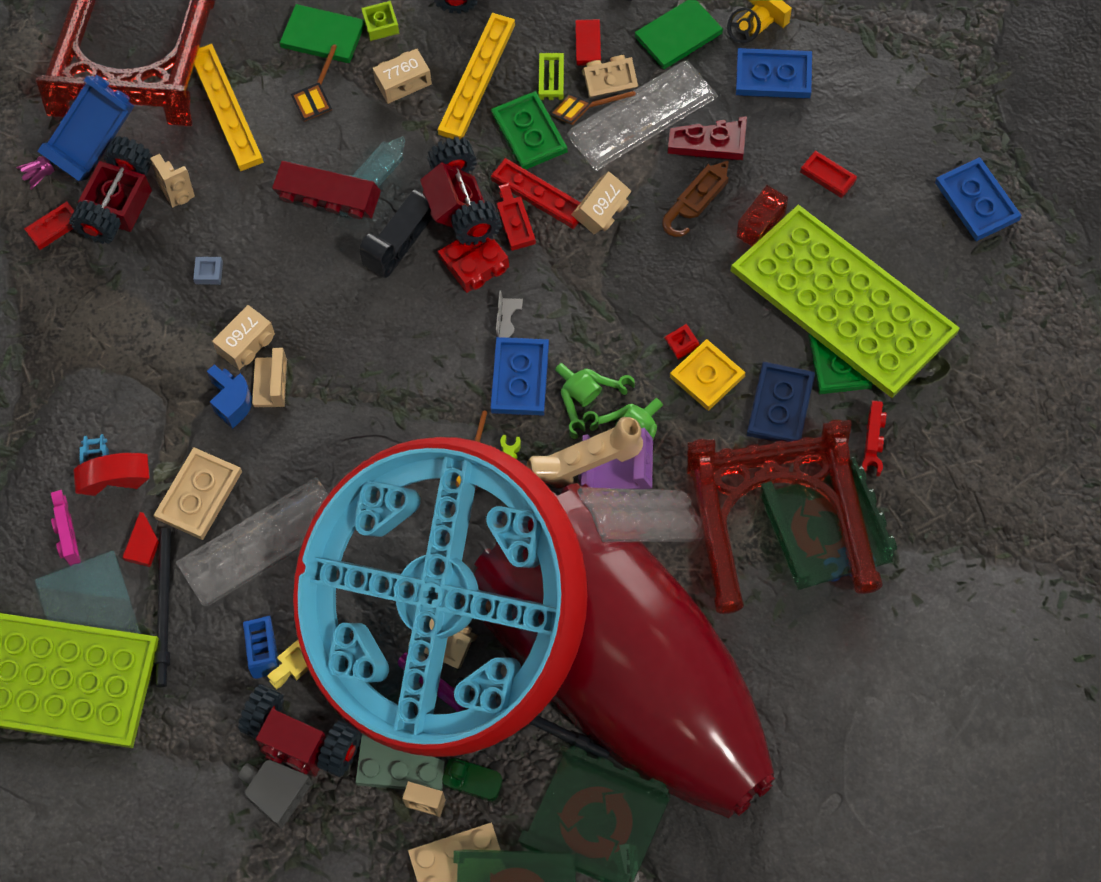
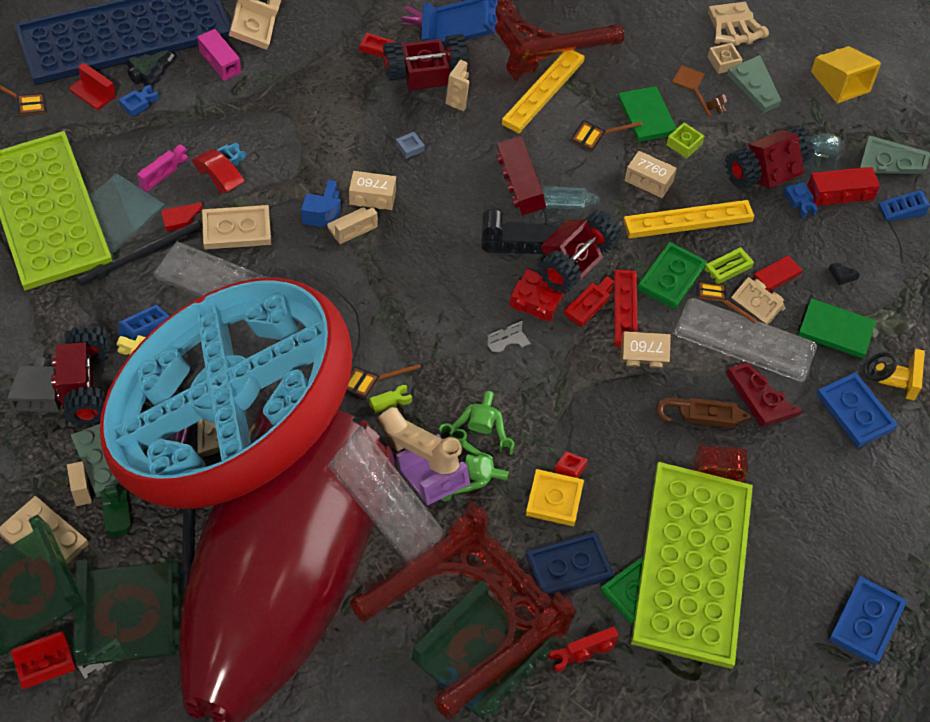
camera: 50 degrees right, 10 degrees down
blue plate [491,337,549,415] -> none
red tile [800,150,857,198] -> none

